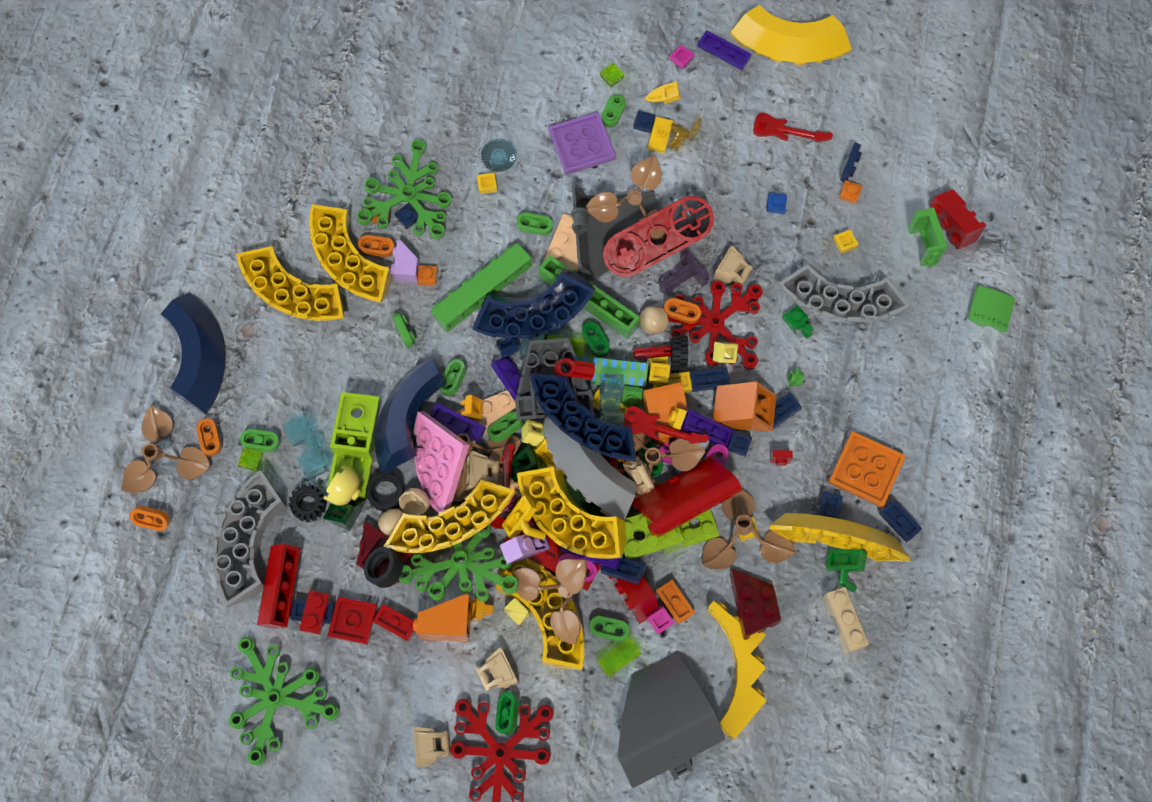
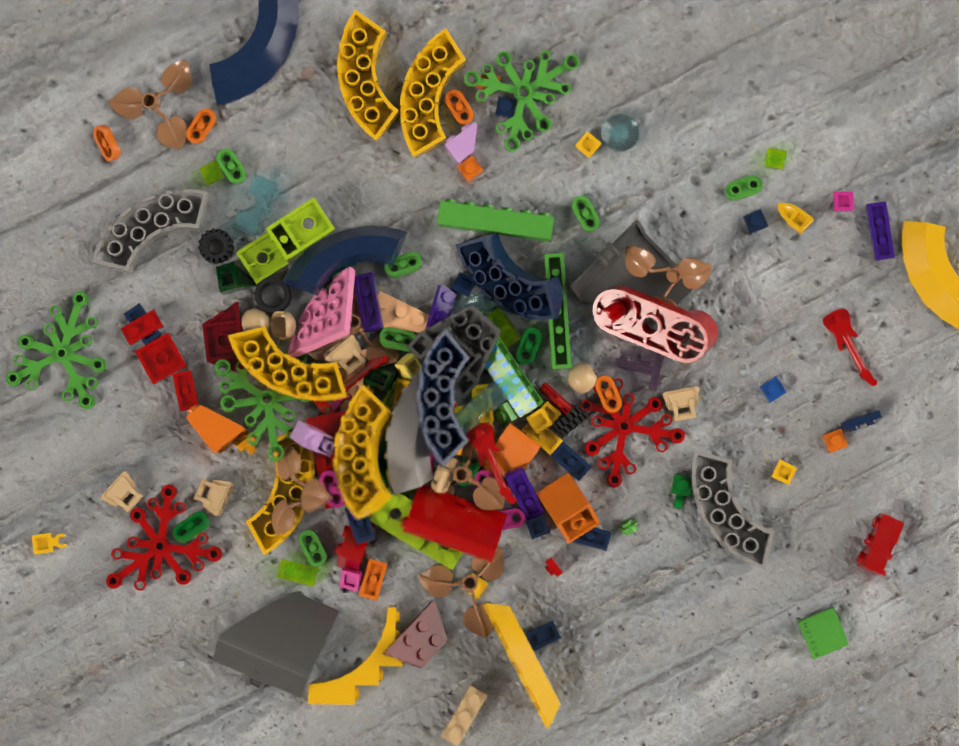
camera: 50 degrees right, 15 degrees up
red brick [257,544,301,629] -> none
light yellow cylinder [324,465,361,506] -> none
black tyre [364,547,403,588] -> none
bright green plate [392,313,415,348] -> none
light orange tile [460,395,483,420] -> none
yellow plate [502,495,546,540] -> none
light yellow slope [504,598,529,625] -> none
light nougat wing [544,213,579,274] -> none
medium lavender plate [548,112,616,175] -> none
red piece [554,358,595,380] -> none
yellow plate [647,117,673,154] -> none
clear yellow bracket [668,117,702,152] -> none
yellow plate [668,407,687,430] -> none
light yellow slope [713,342,738,363] -> none
green plate [826,550,868,592] -> none
orange plate [828,431,906,508] -> none
dark blue plate [879,500,922,543] -> none
bright green panel [908,208,948,267] -> none

